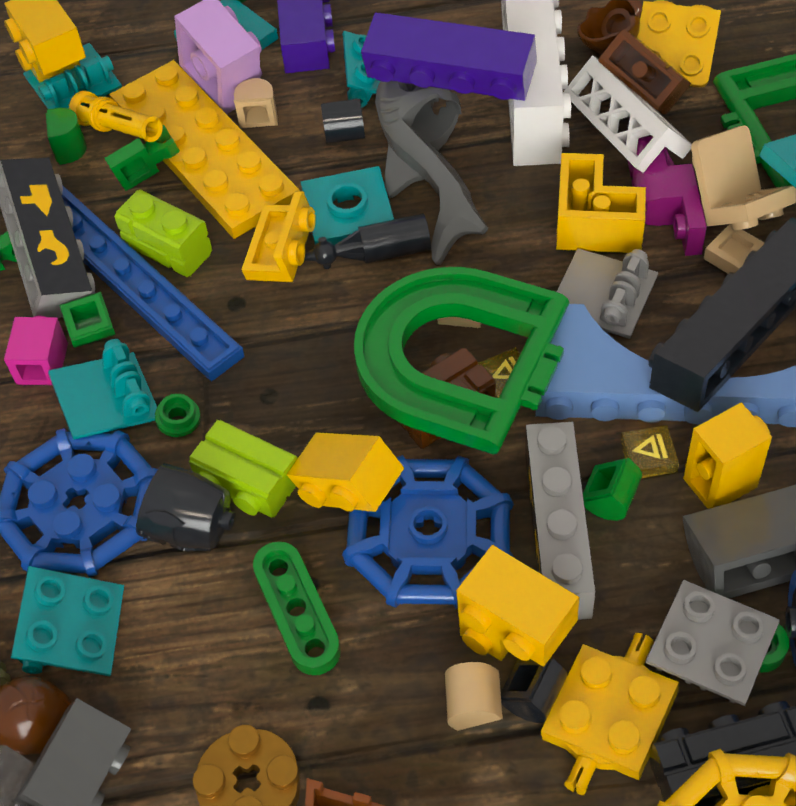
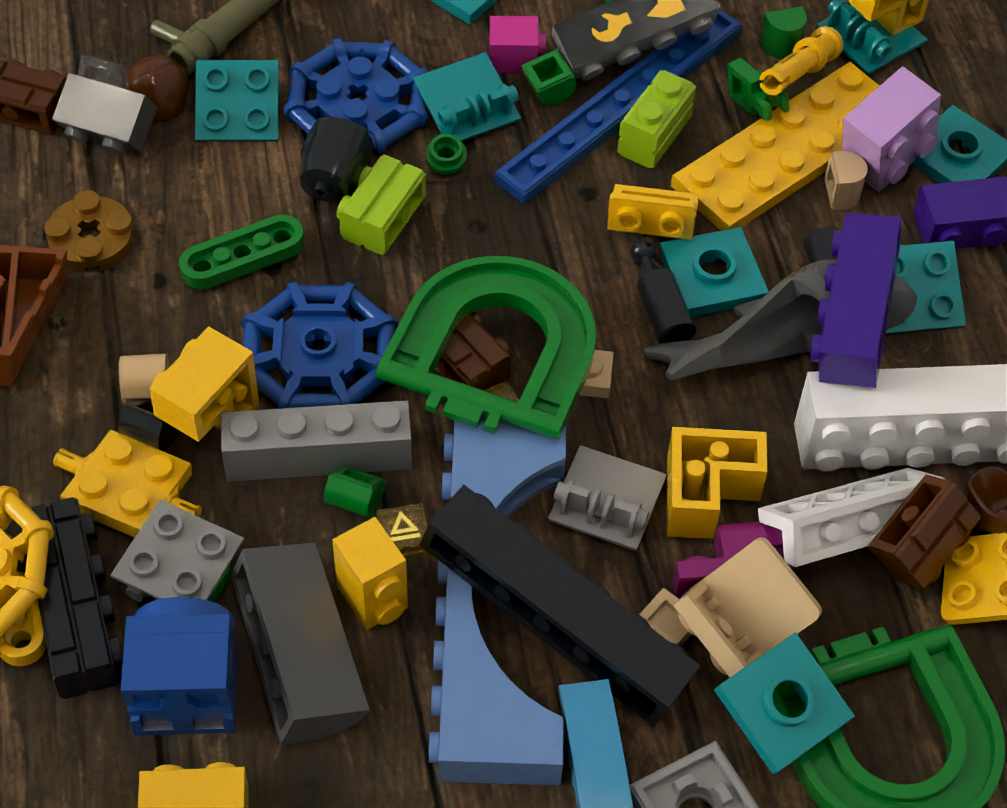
camera: 80 degrees right, 0 degrees up
yellow brick [286,433,404,512] -> none

